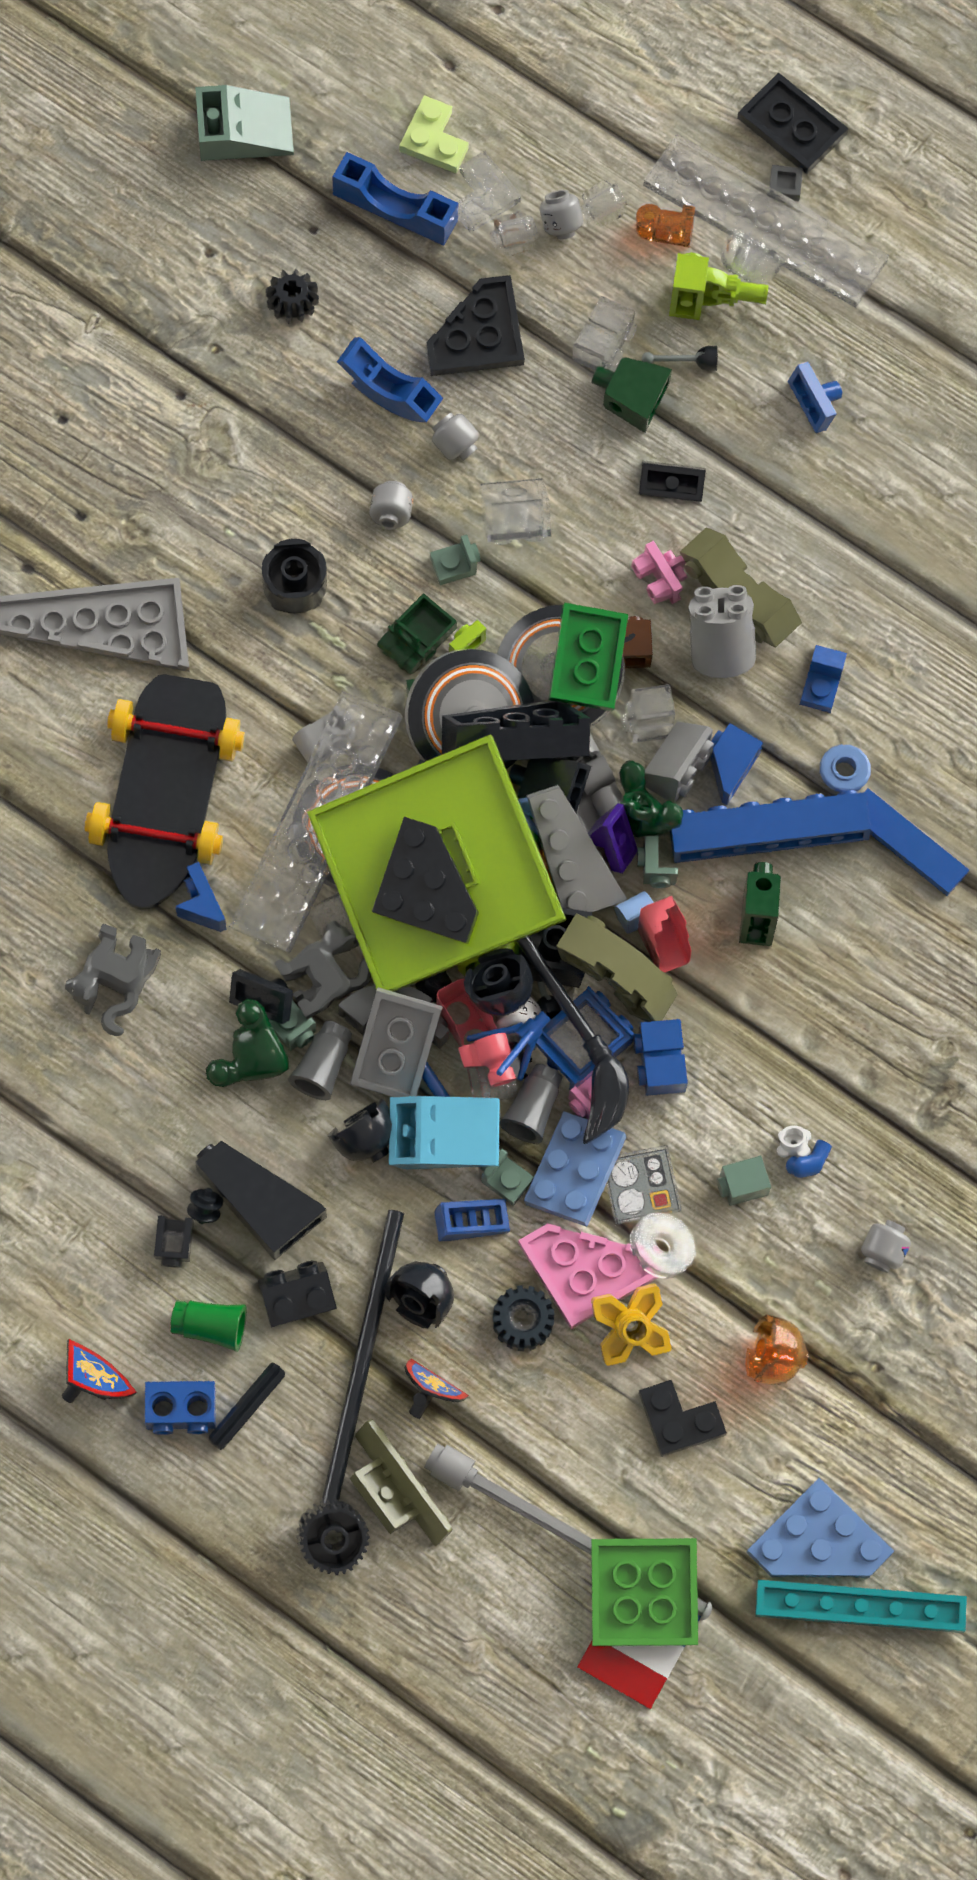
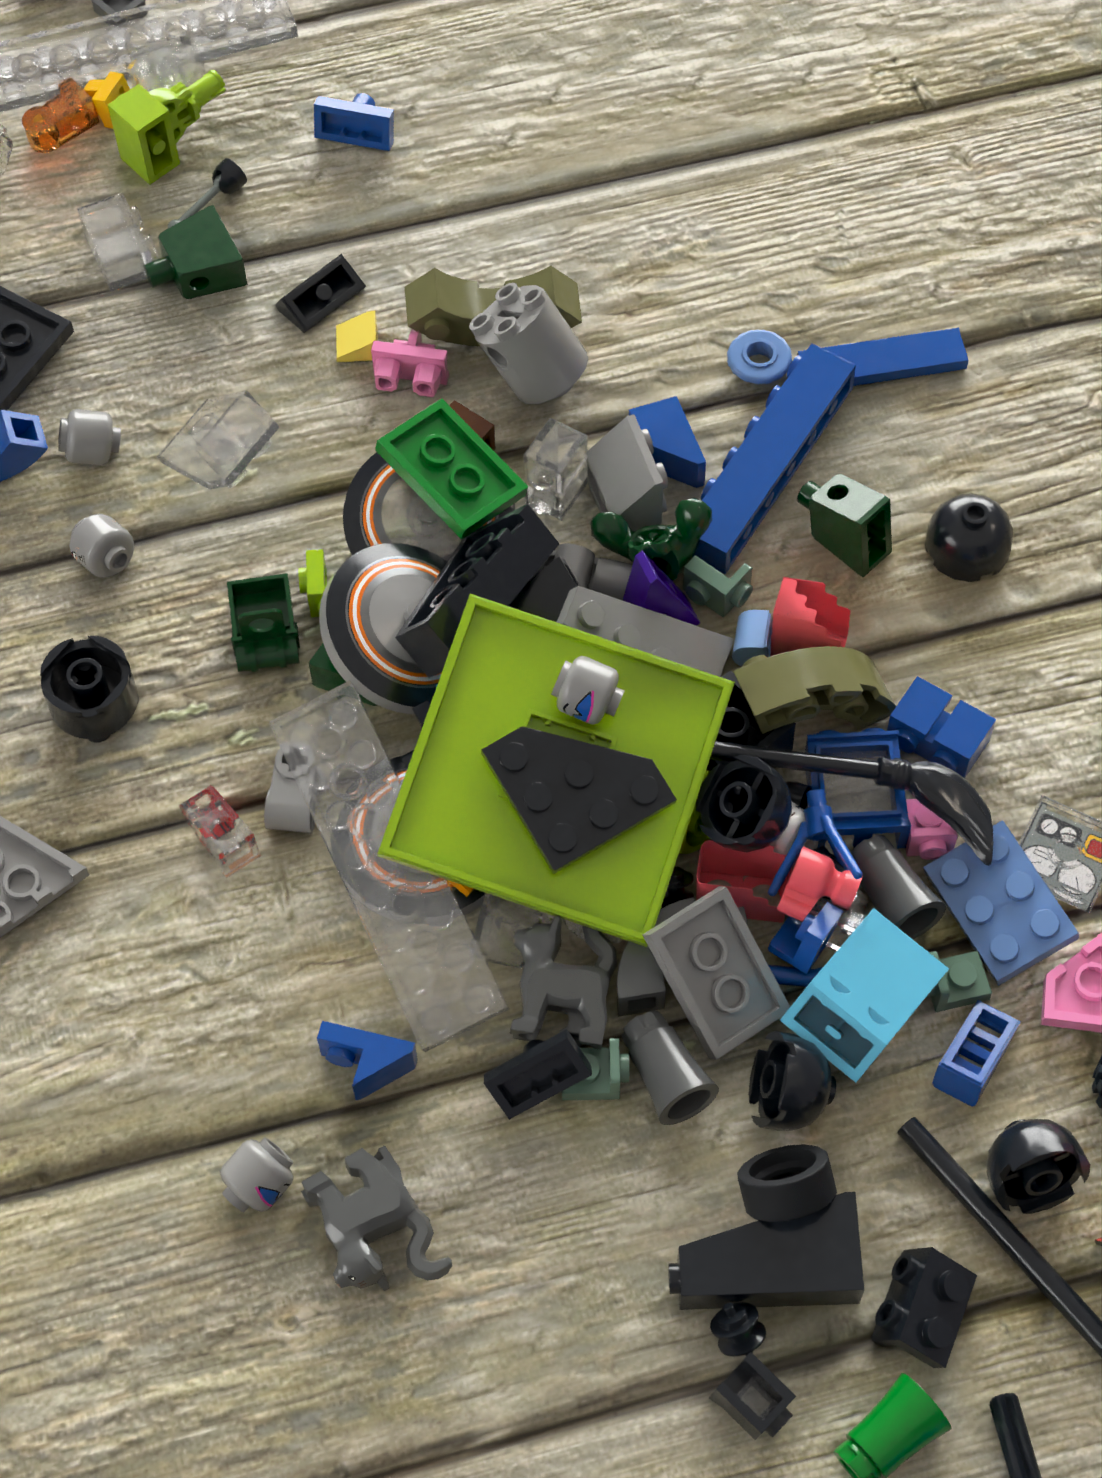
camera: 45 degrees left, 10 degrees down
black piece [84,674,245,910] -> none
dark green head [206,999,289,1087] -> none
sand green bracket [430,535,481,585] -> none
blue slope [799,645,847,713] -> none
none -> yellow tile [82,71,130,129]
none -> clear leg [179,785,261,878]
none -> light grey head [220,1137,294,1213]
none -> light yellow slope [336,311,378,362]
none -> light grey head [551,656,625,725]
none -> black tyre [737,1144,837,1222]
none -> blue bracket [768,902,844,974]
none -> black cylinder [925,493,1013,582]

